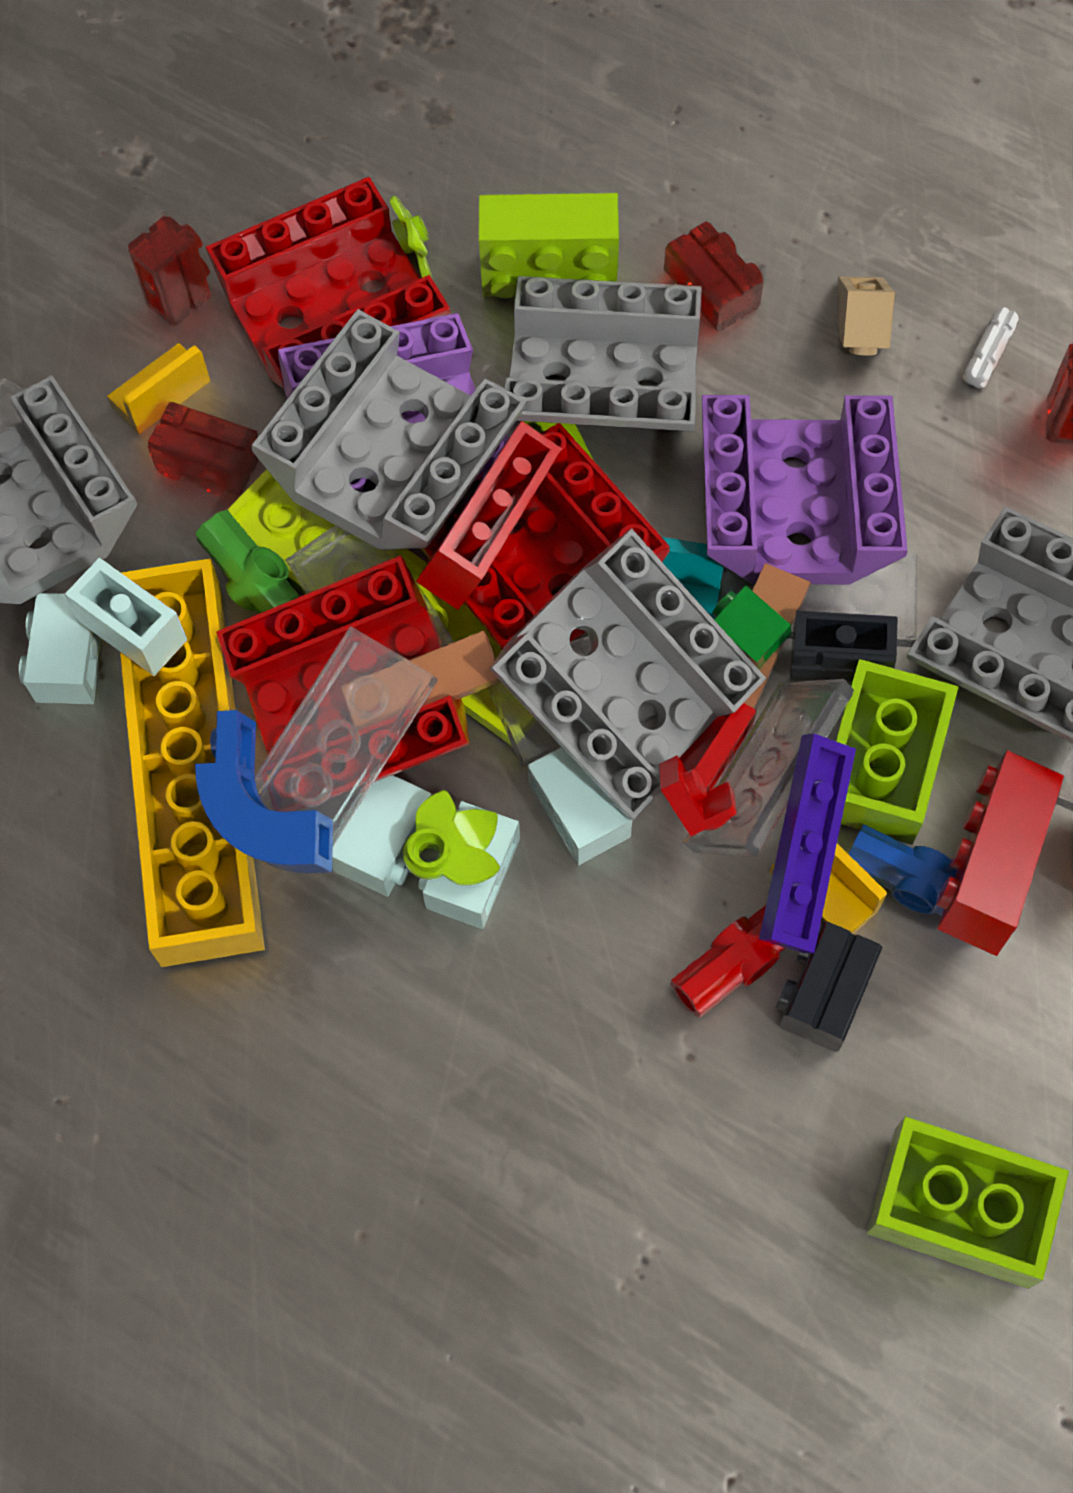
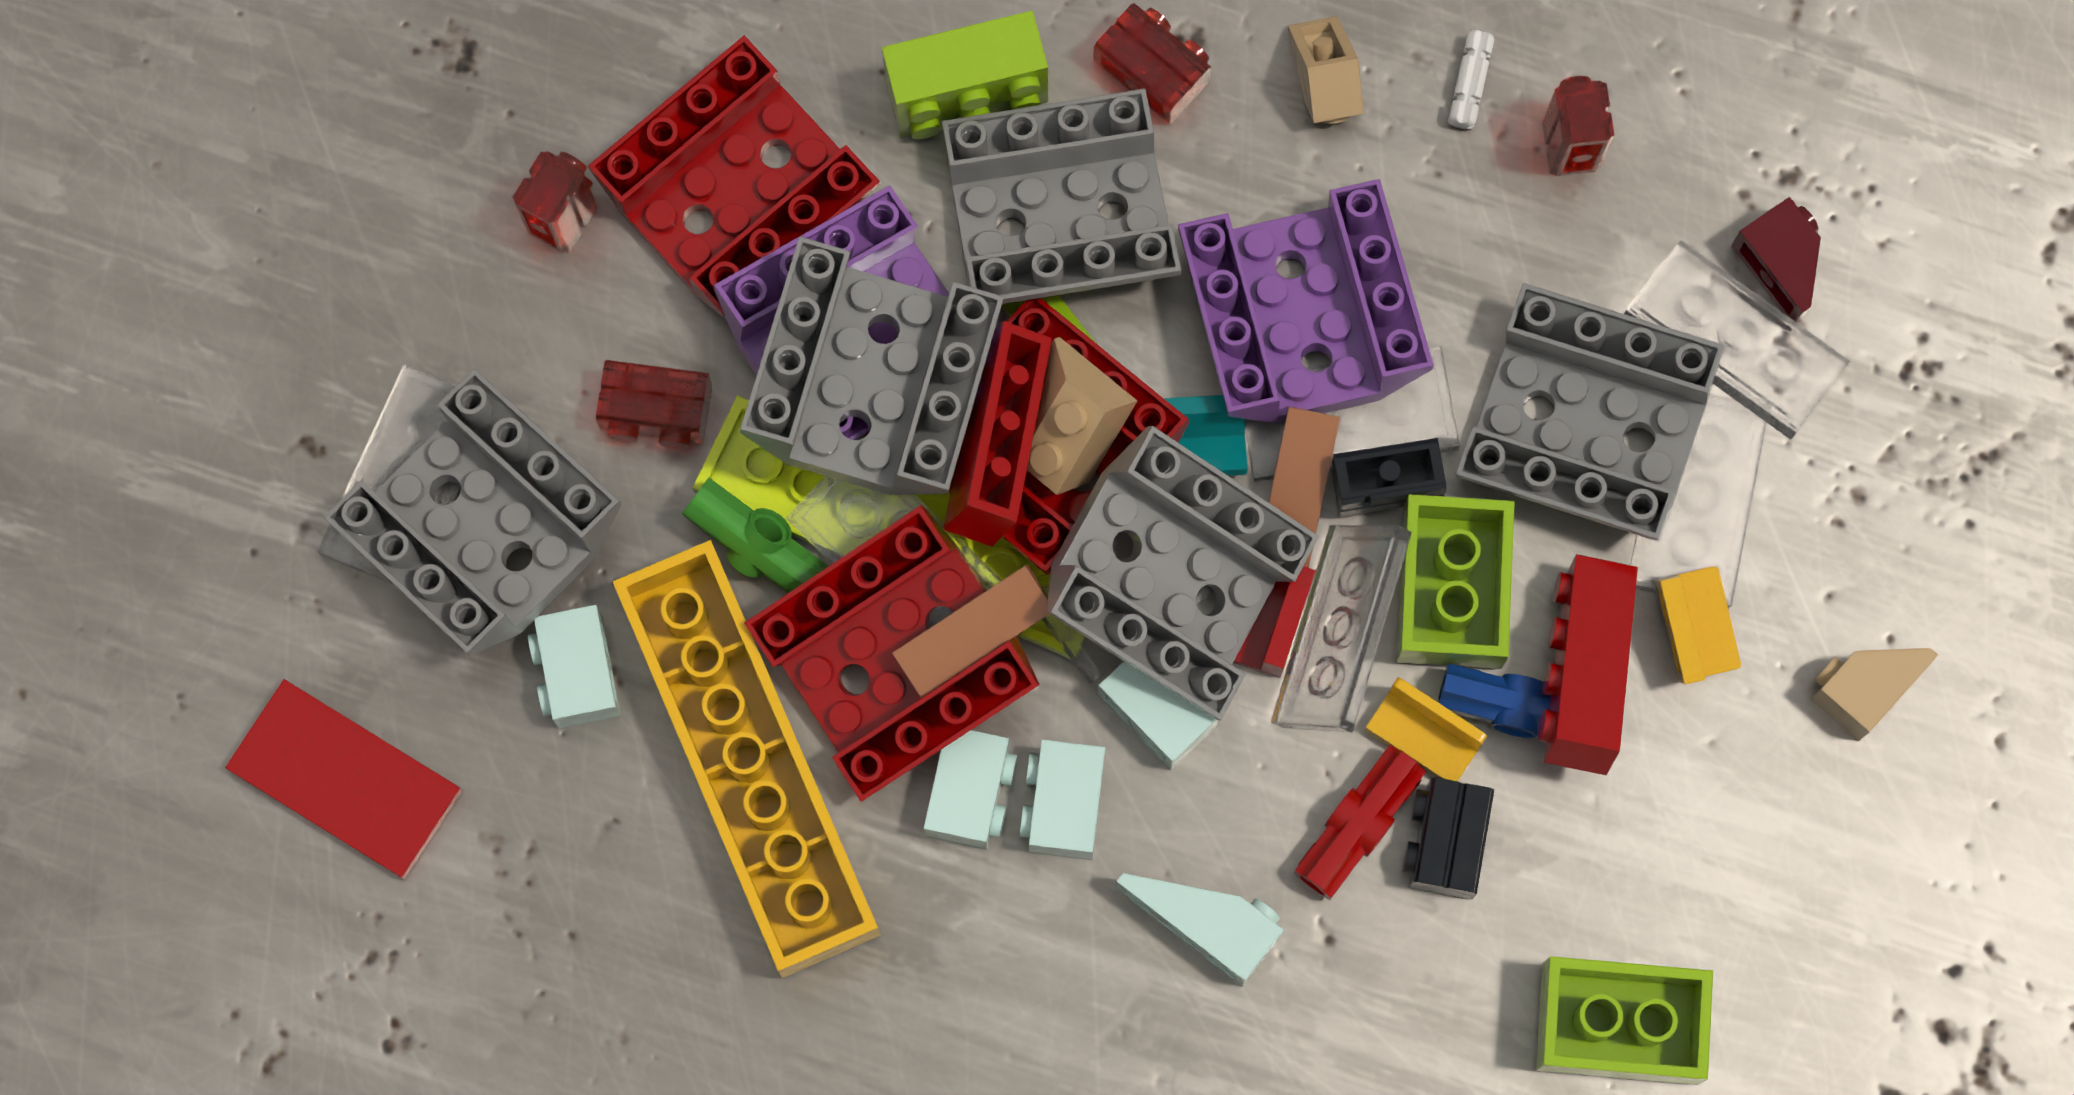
camera: 15 degrees left, 10 degrees up
light aqua brick [65,558,188,676] -> none
yellow panel [107,343,211,434] -> none
blue arch [195,710,333,873] -> none
clear tile [255,626,438,846] -> none
lime plate [390,195,432,278] -> none
lime plate [403,790,500,886] -> none
red bracket [659,755,737,837] -> none
green brick [712,585,792,670] -> none
dark purple plate [759,733,856,953] -> none
none -> tan slope [1027,337,1137,495]
none -> light aqua slope [1116,873,1284,987]

